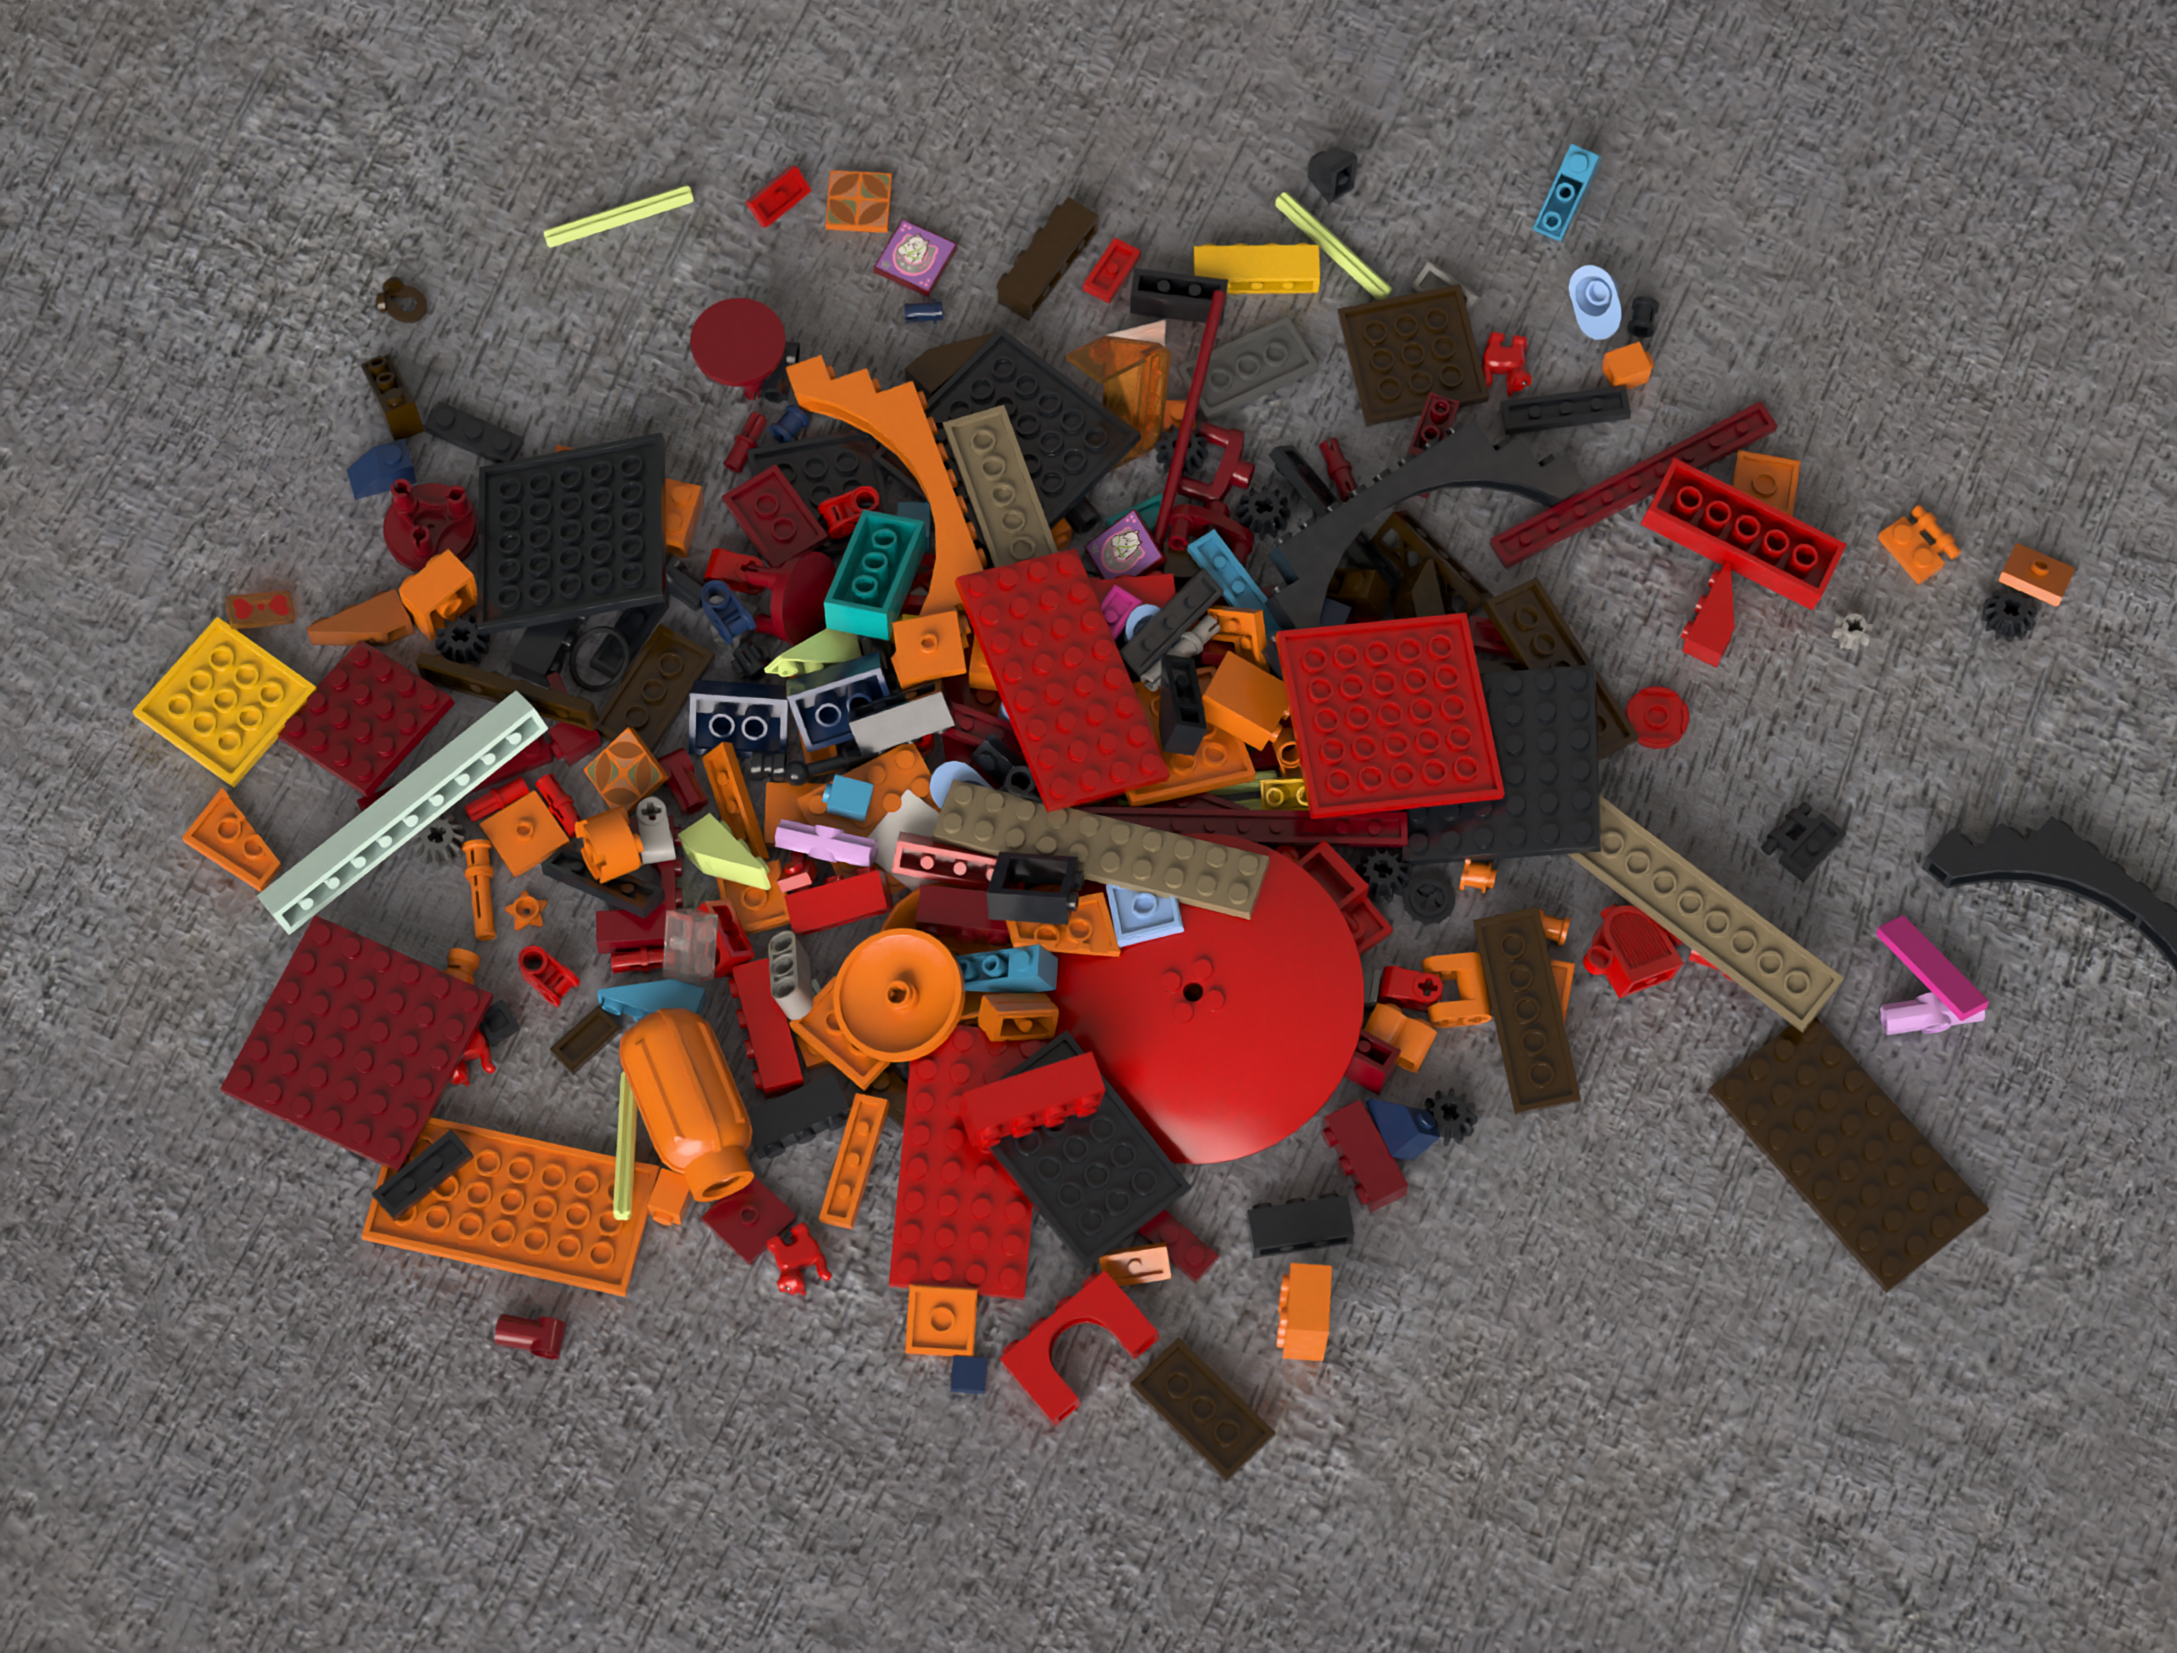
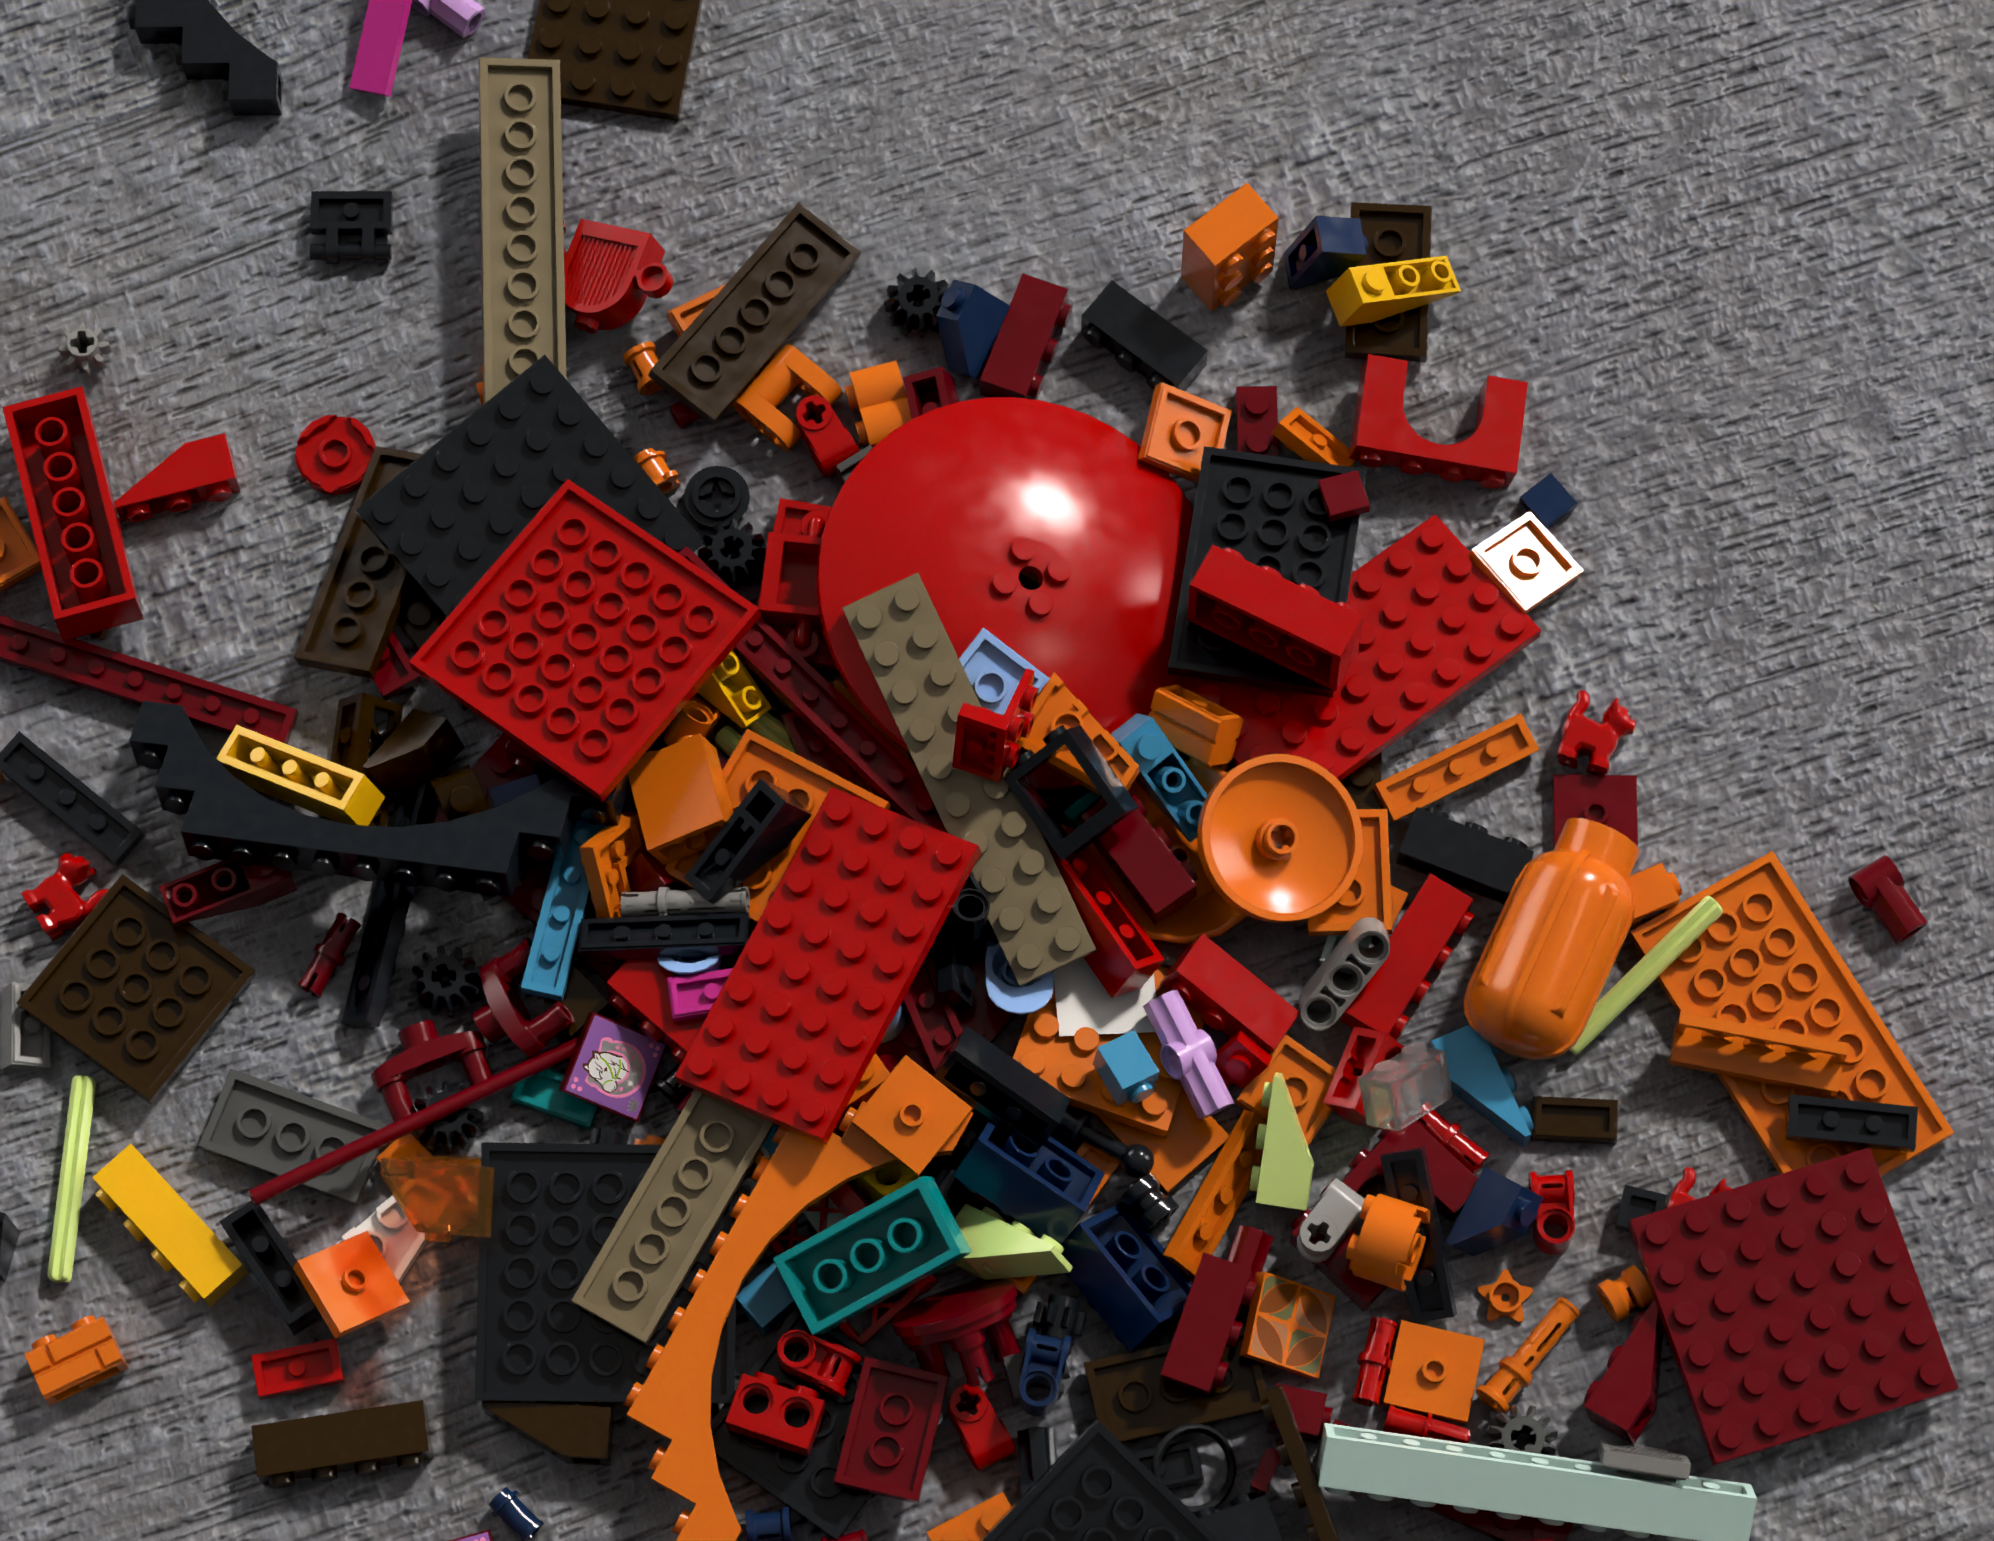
camera: 130 degrees left, 5 degrees up
none -> orange brick [24,1315,129,1406]
none -> yellow brick [216,725,385,826]
none -> orange plate [293,1231,410,1339]
none -> red brick [725,1371,826,1457]
none -> red bracket [952,668,1039,783]
none -> orange plate [1138,382,1232,484]
none -> dark red brick [1160,1252,1258,1396]
none -> dark blue slope [1283,216,1367,290]
none -> dark red tile [1318,470,1370,522]
none -> yellow slope [1326,255,1461,327]
none -> dark blue slope [1445,1167,1544,1256]
none -> dark red slope [1584,1301,1664,1445]
none -> light grey tile [1598,1439,1691,1480]
none -> orange fence [1669,1011,1849,1096]

